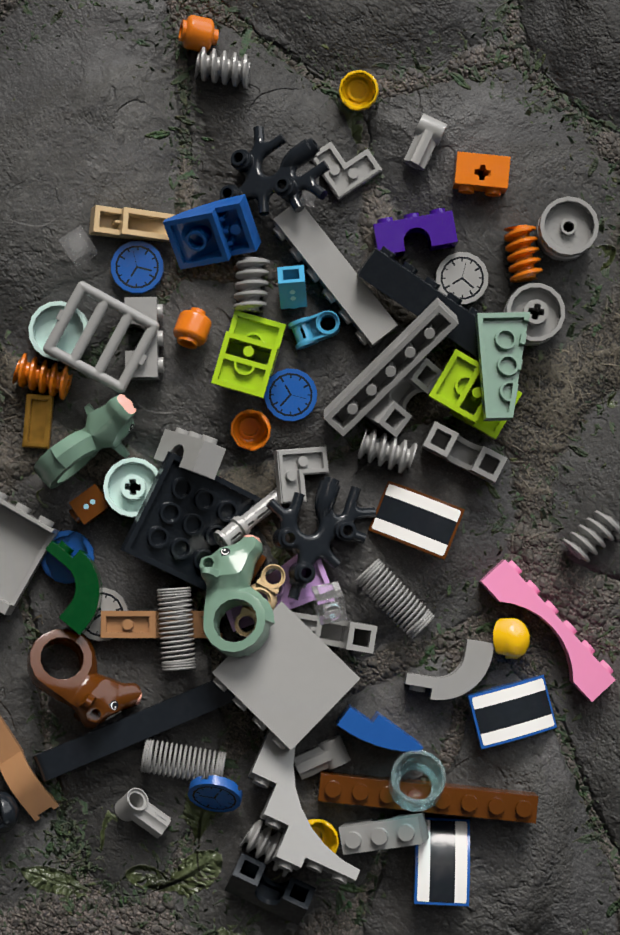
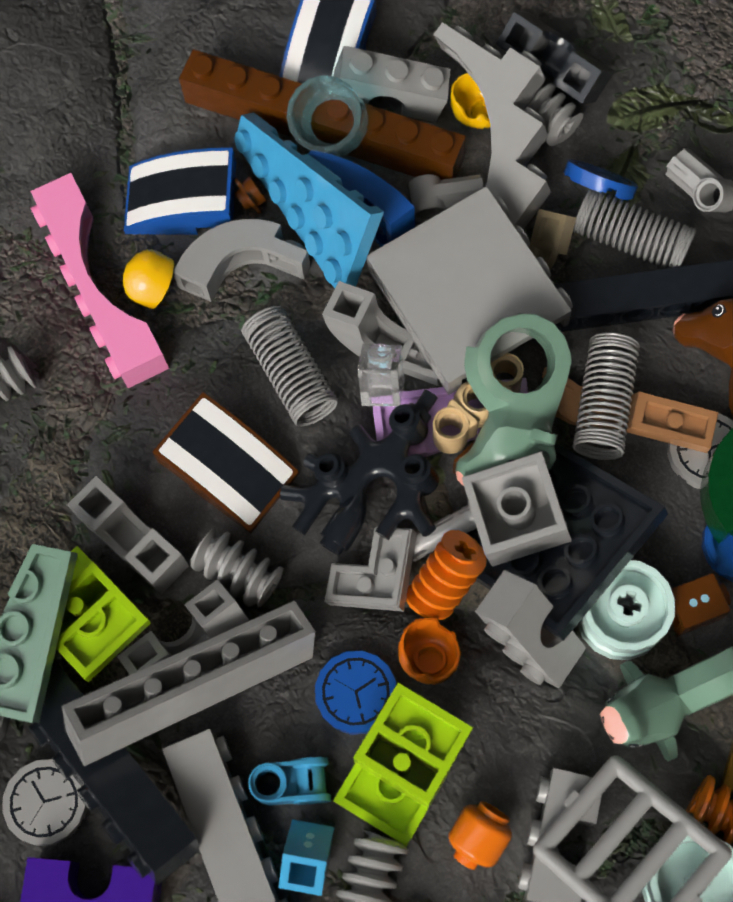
camera: 155 degrees left, 15 degrees down
none -> dark azure wing [234,113,384,288]
none -> reddish brown plate [234,176,267,214]
none -> orange piece [406,530,487,620]
none -> light grey slope [462,451,572,566]
none -> dark tan plate [529,209,576,271]

